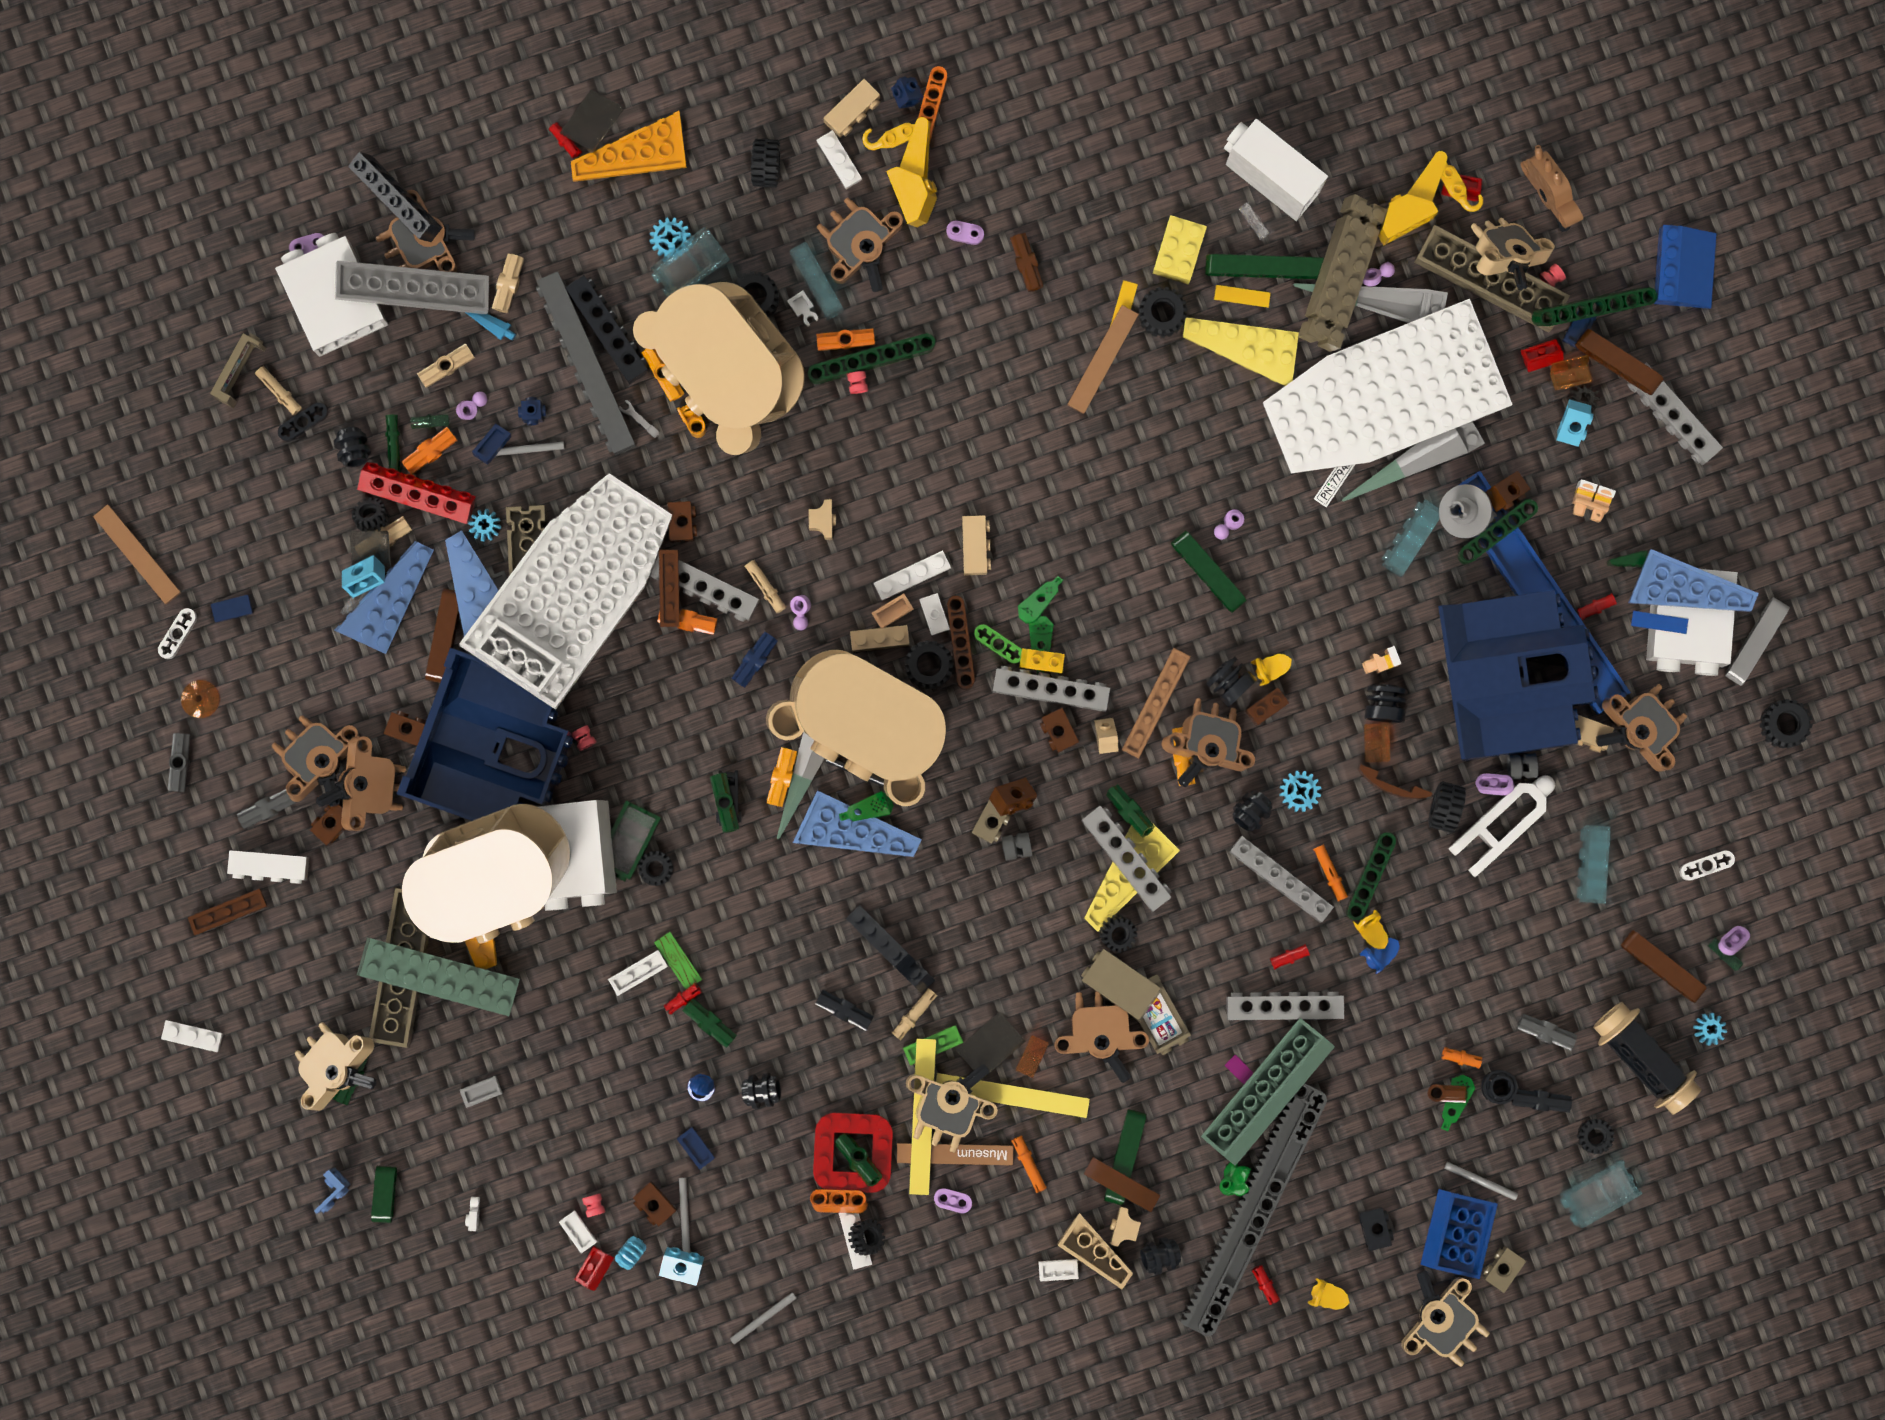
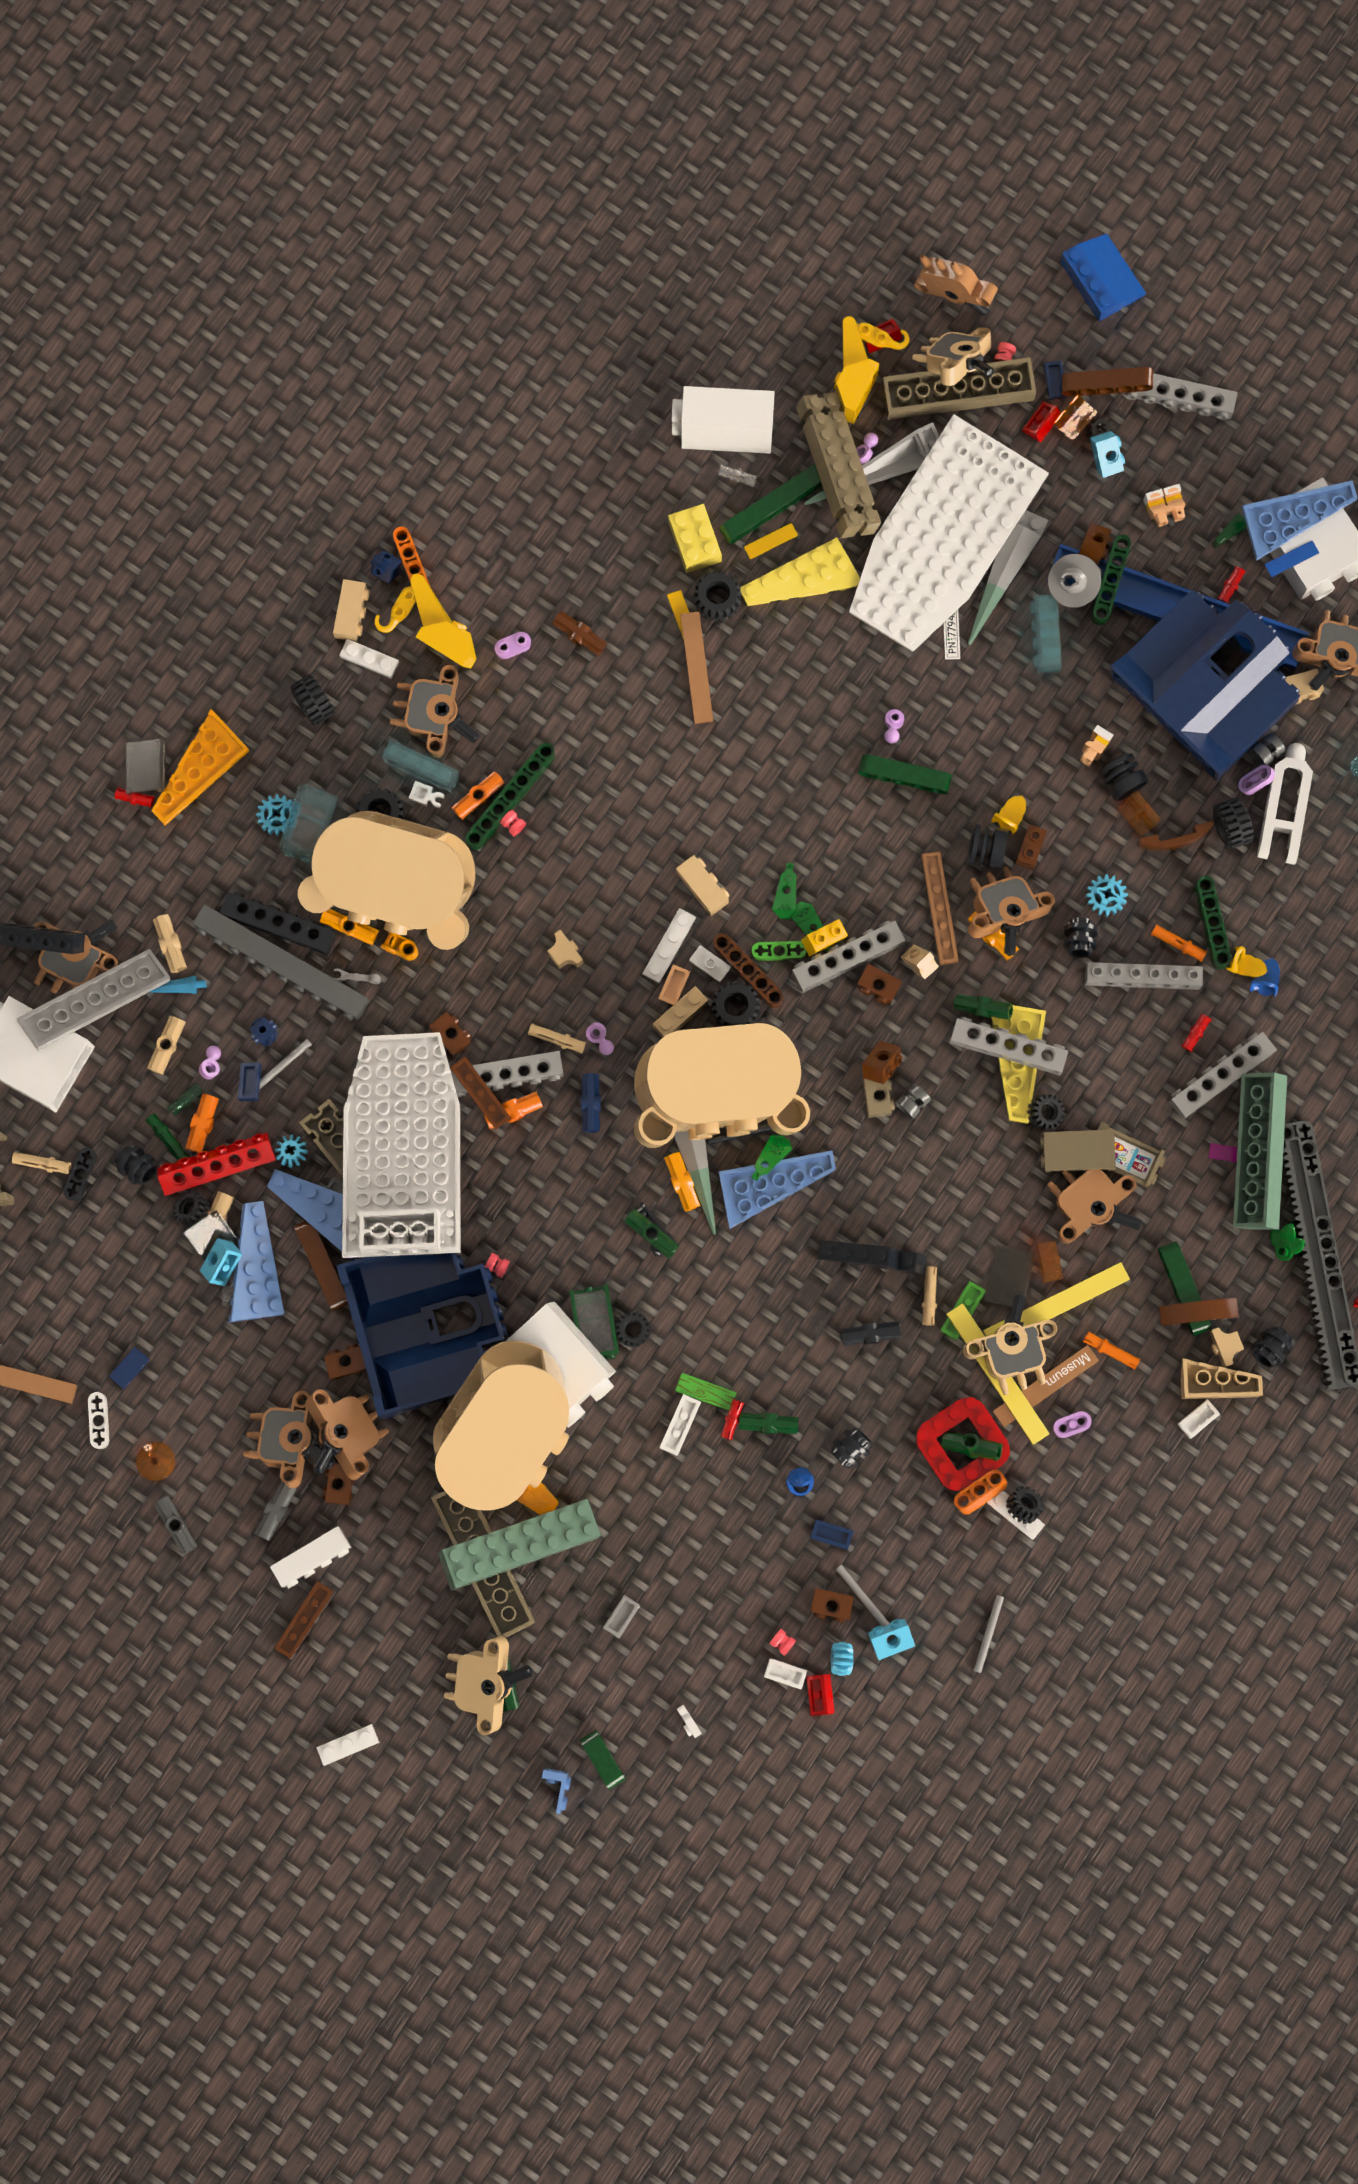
camera: 30 degrees left, 5 degrees down
dark green beam [1532,288,1657,326] -> none

